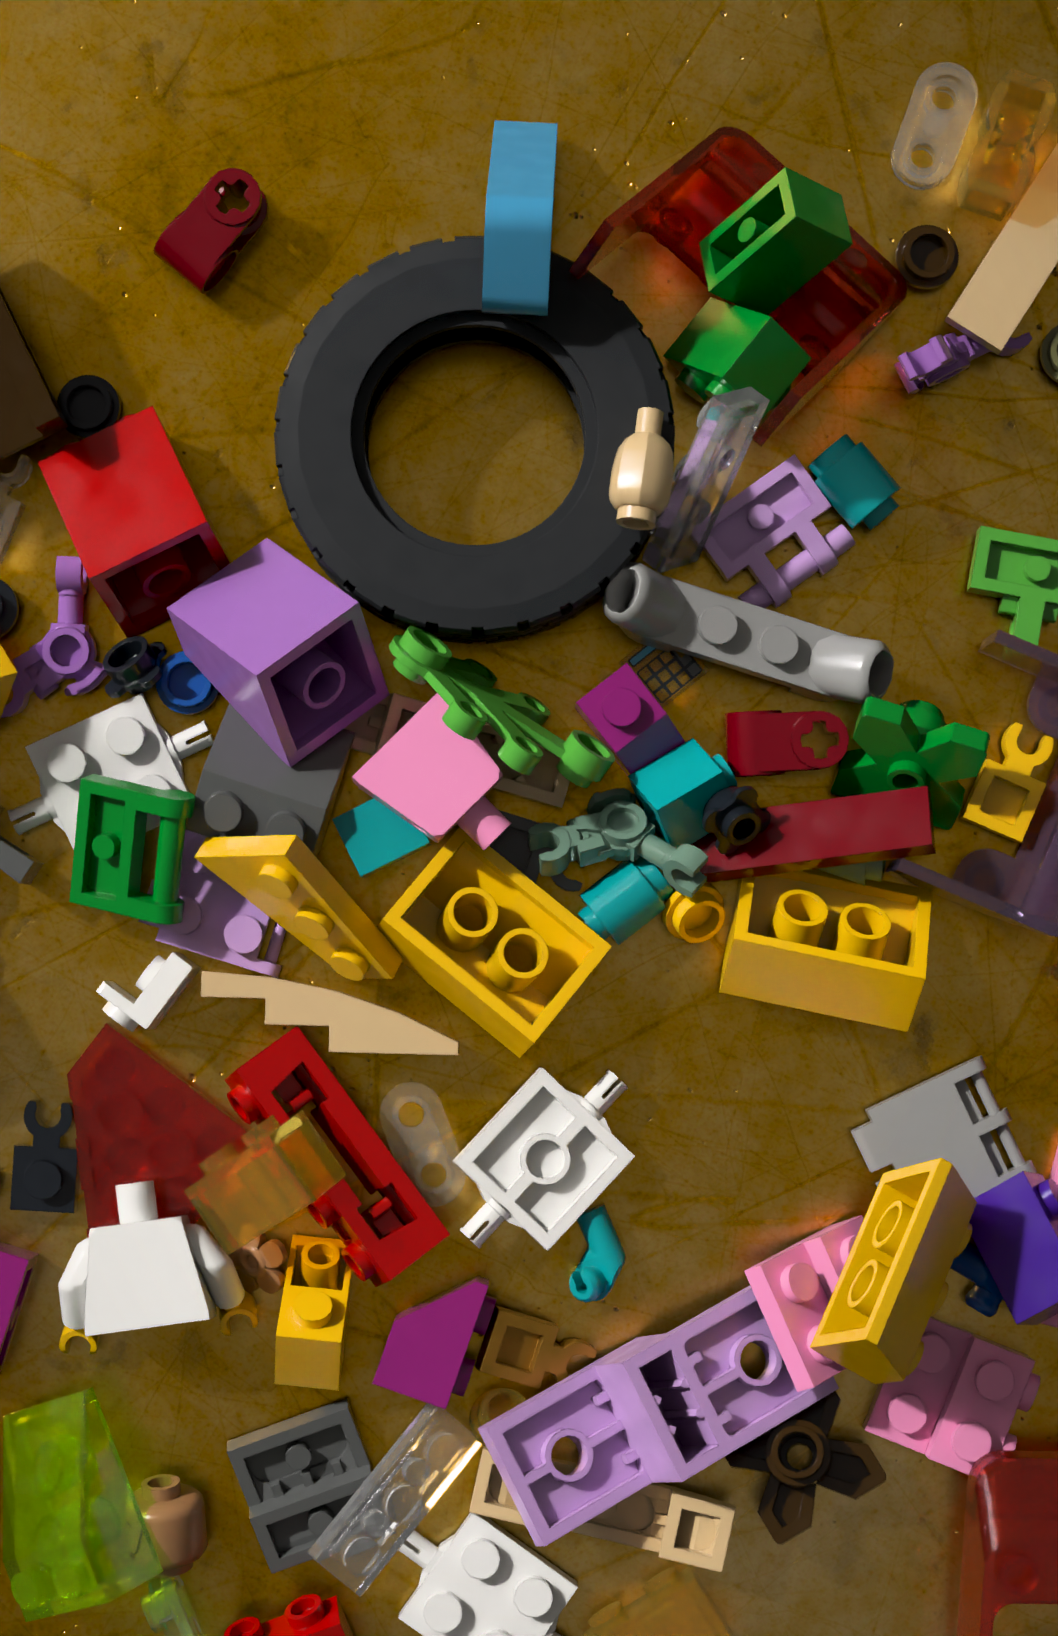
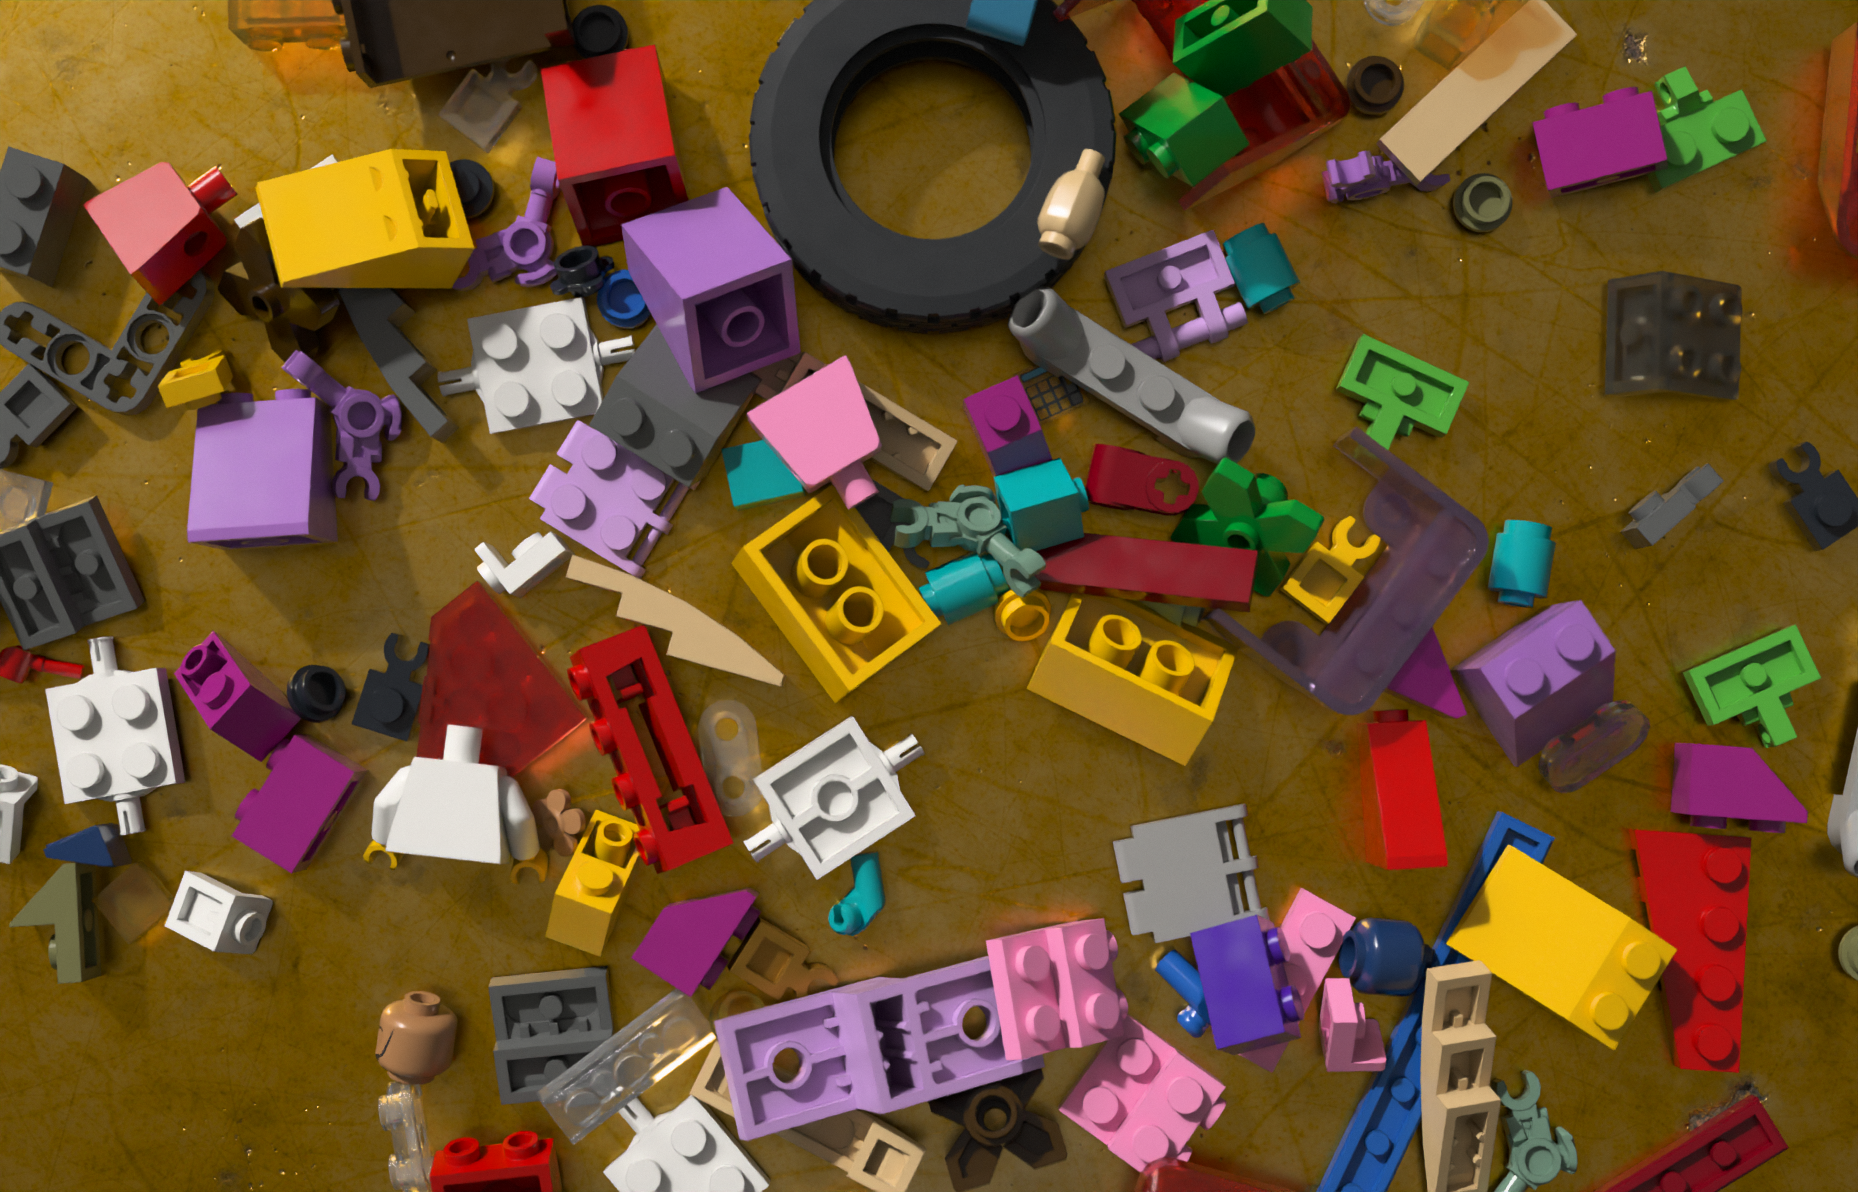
camera: 15 degrees right, 0 degrees up
clear neon green slope [3,1387,163,1622] -> none
green plate [69,774,195,925] -> none
clear yellow brick [184,1110,347,1255] -> none
yellow wing [194,835,404,981] -> none
bright green plant [389,626,615,788] -> none
clear plate [642,386,770,573] -> none
black plate [702,786,771,855] -> none
yellow slope [810,1158,977,1384] -> none

